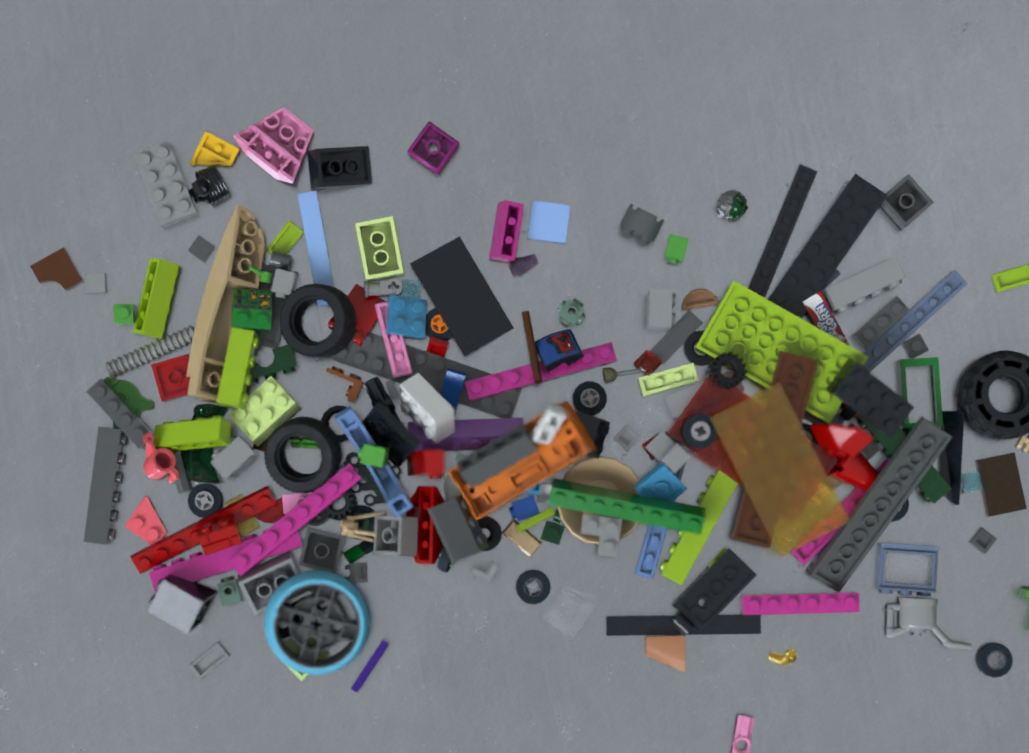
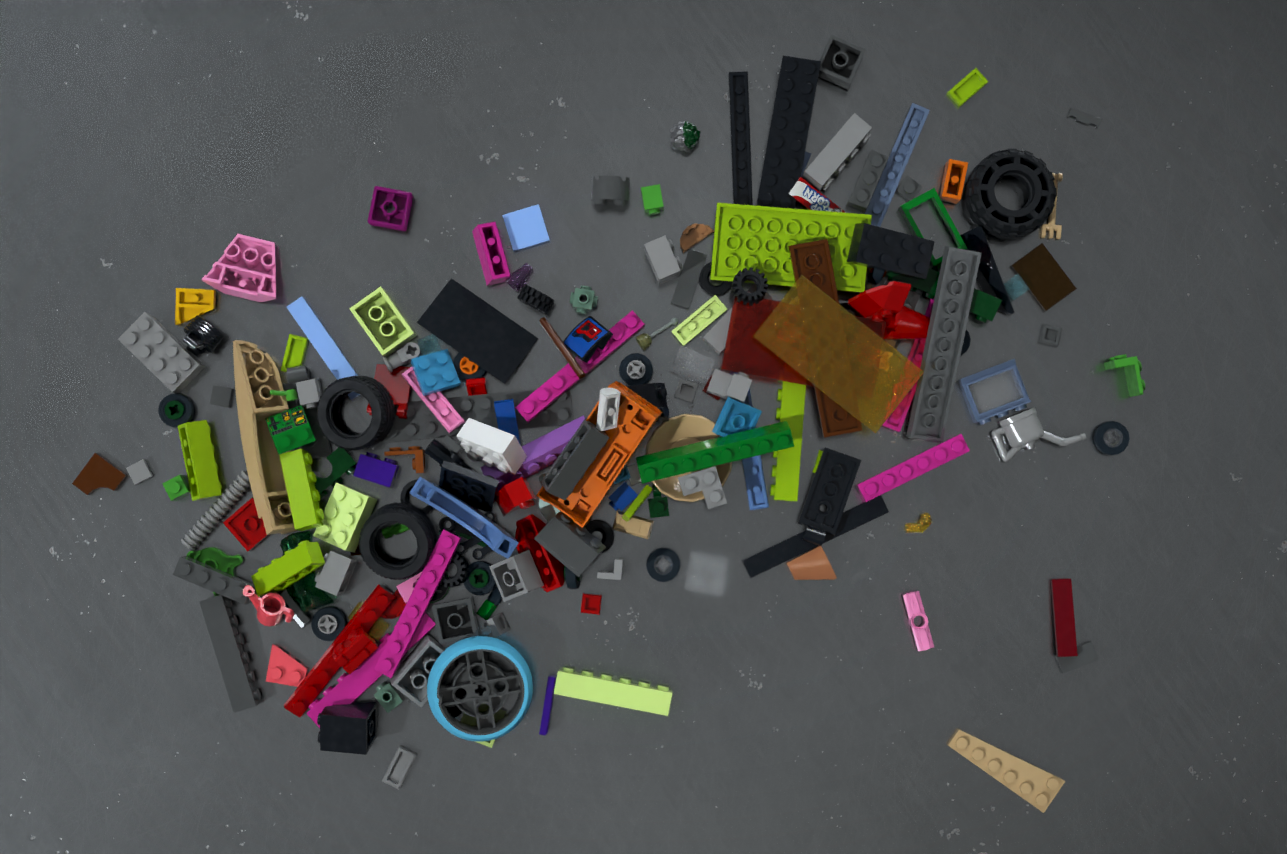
camera: 15 degrees left, 0 degrees up
black slope [307,146,372,190] -> none
tan plant [340,511,385,542] -> none
bright green brick [358,443,390,468] -> none
clear red tile [634,350,662,376] -> none
black wheel [683,414,717,448] -> none
none -> black wheel [158,393,194,428]
none -> dark purple brick [353,452,400,488]
none -> black tyre [517,284,554,314]
none -> yellowish green brick [554,667,672,716]
none -> red tile [581,593,602,615]
none -> orange brick [939,159,968,204]

